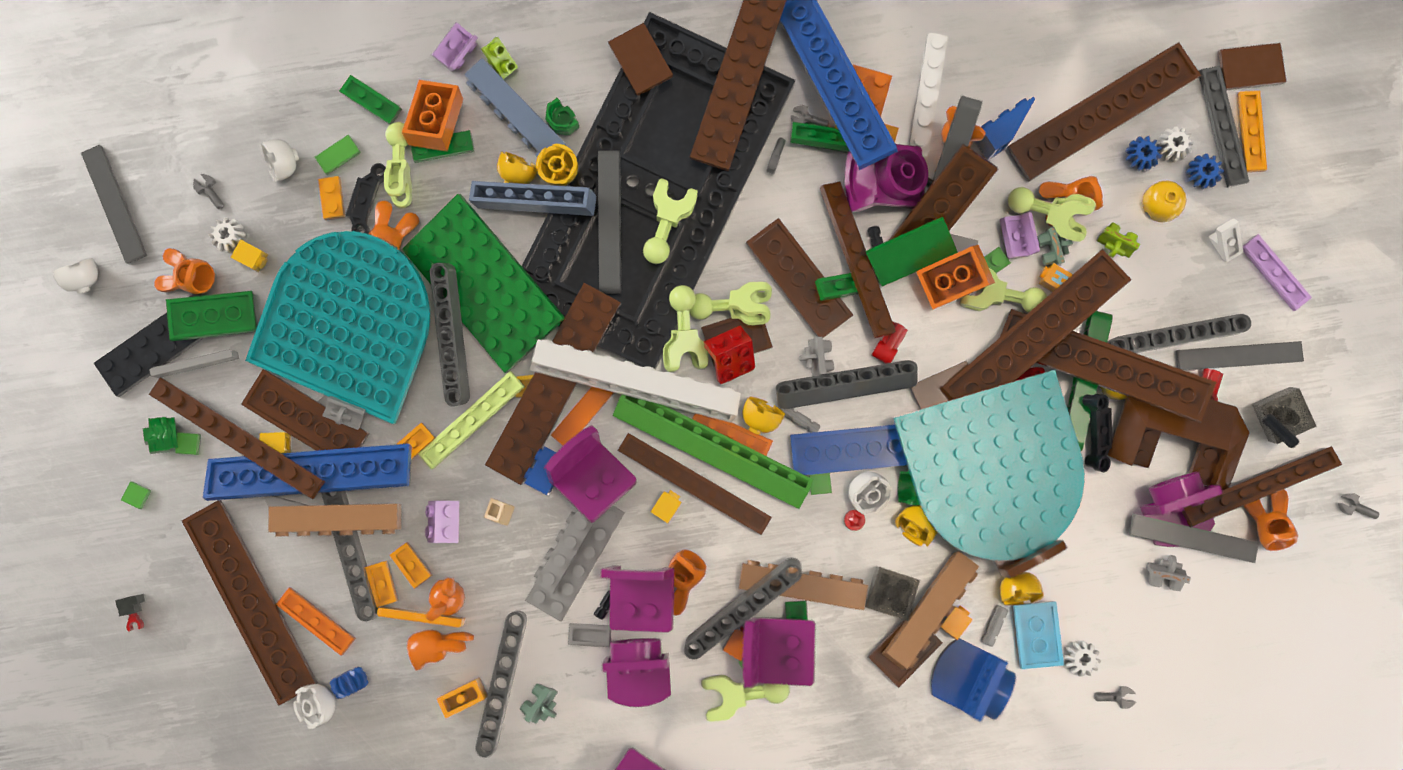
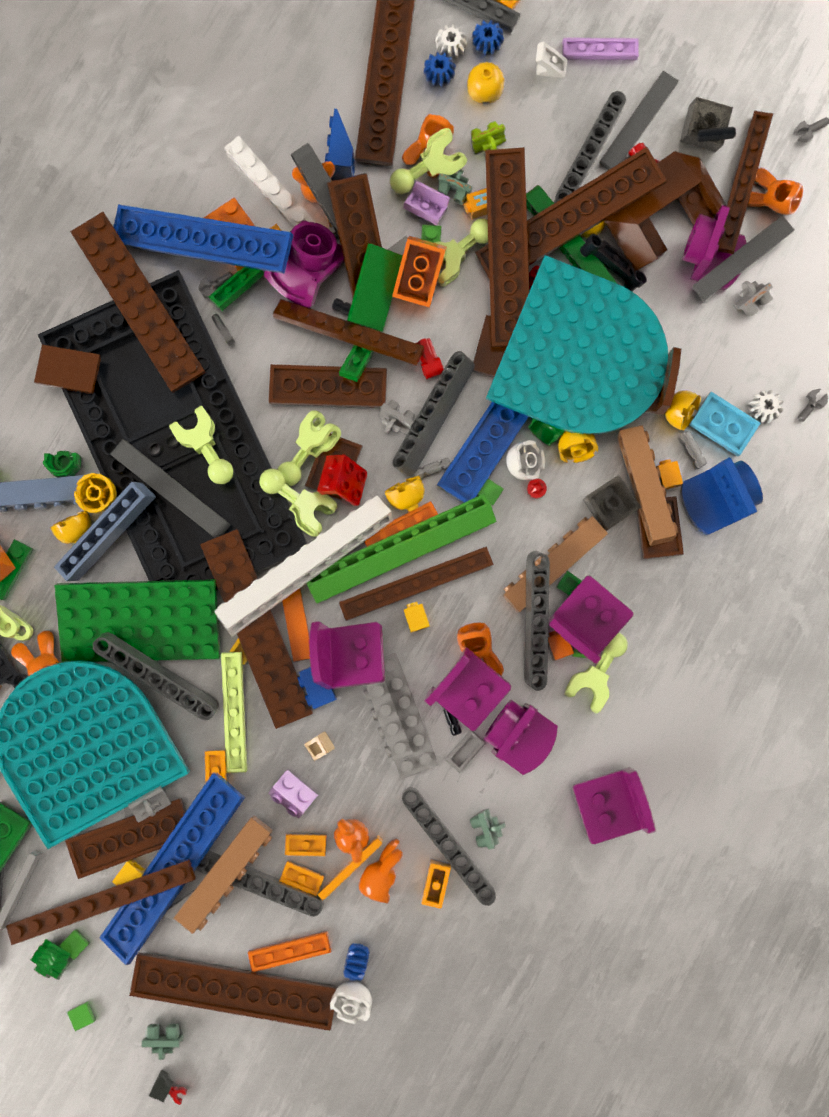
camera: 50 degrees left, 0 degrees up
none -> sand green hips [142,1024,183,1060]

